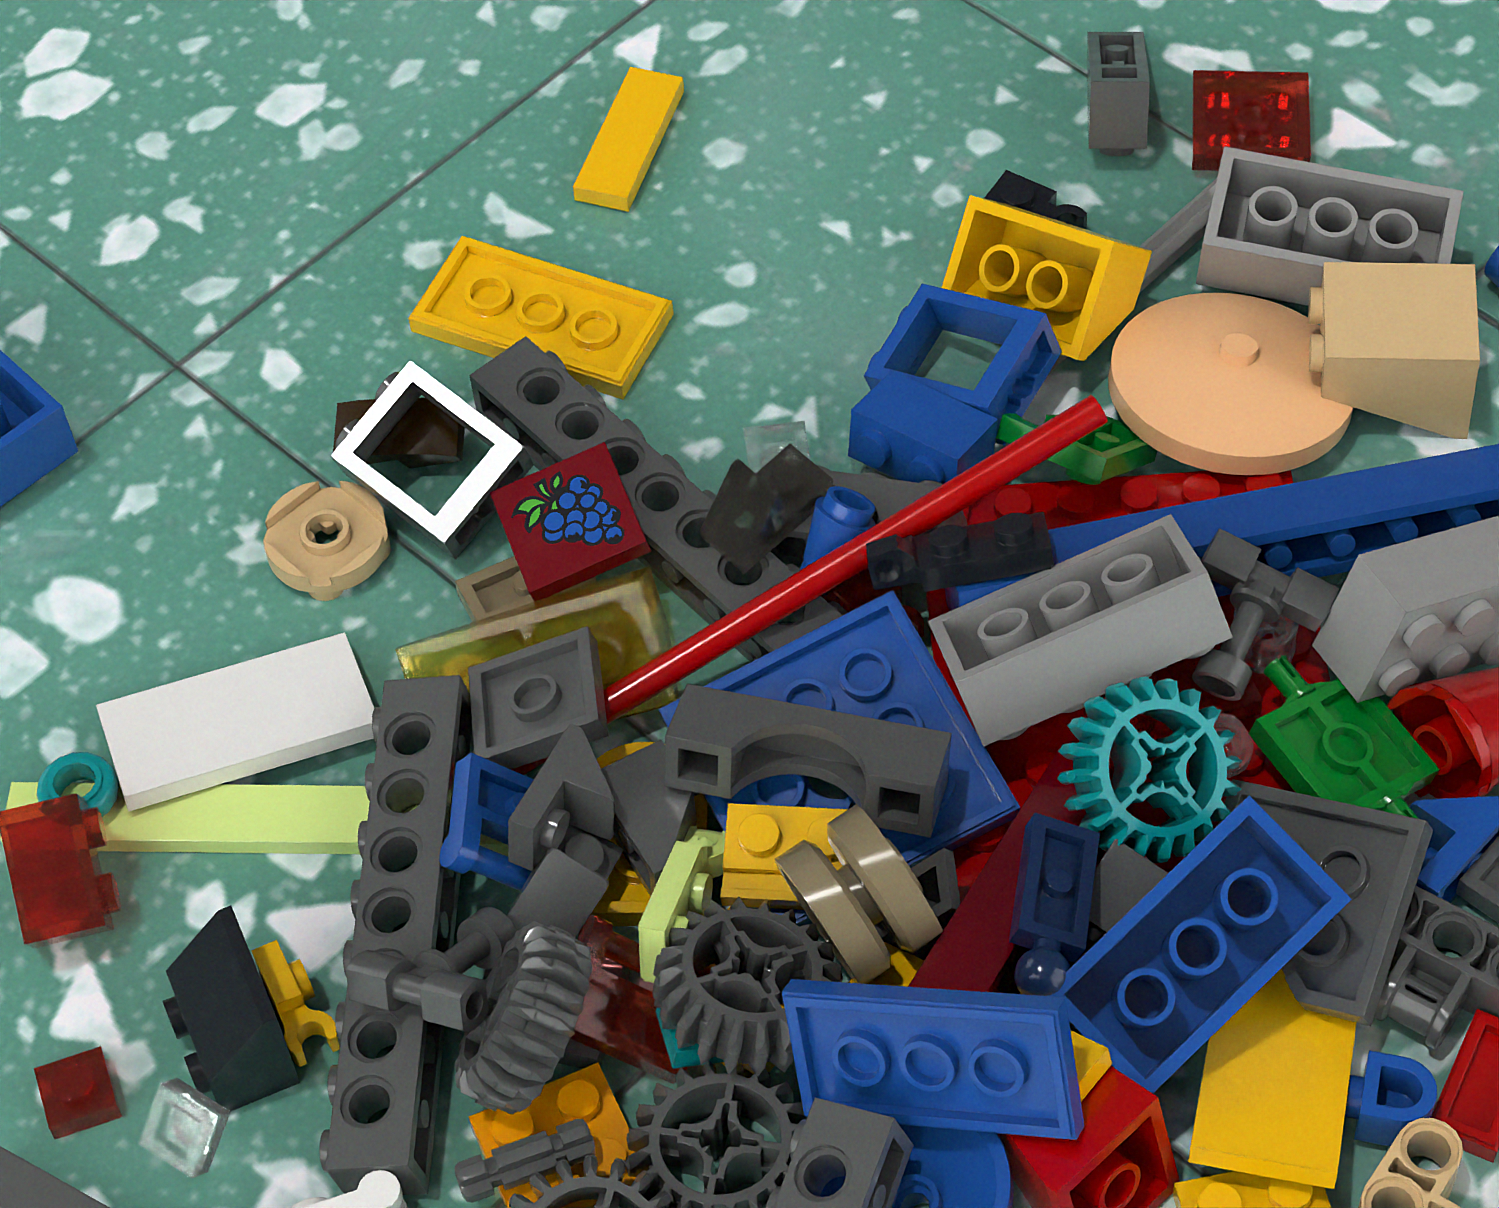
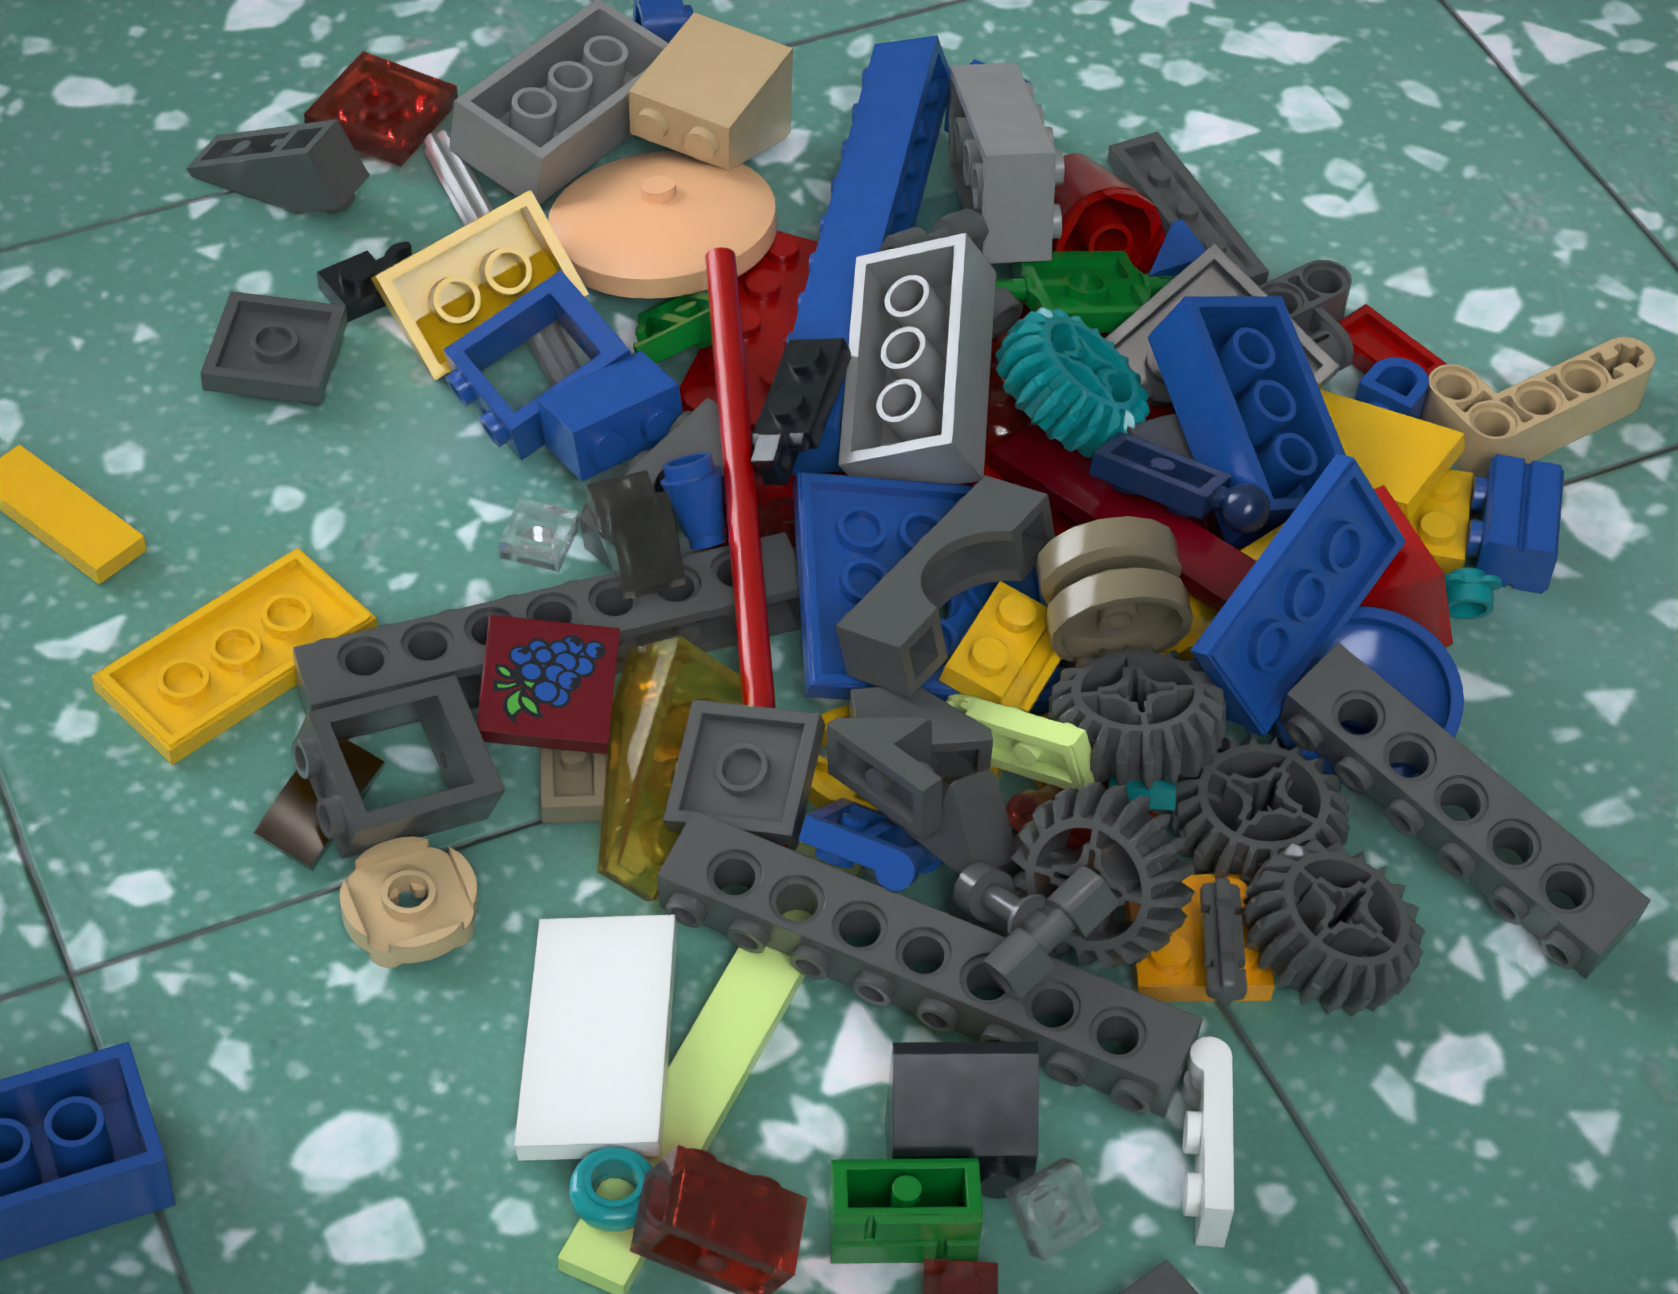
camera: 75 degrees left, 5 degrees down
none -> dark grey plate [200,291,348,405]
none -> green brick [828,1158,983,1264]

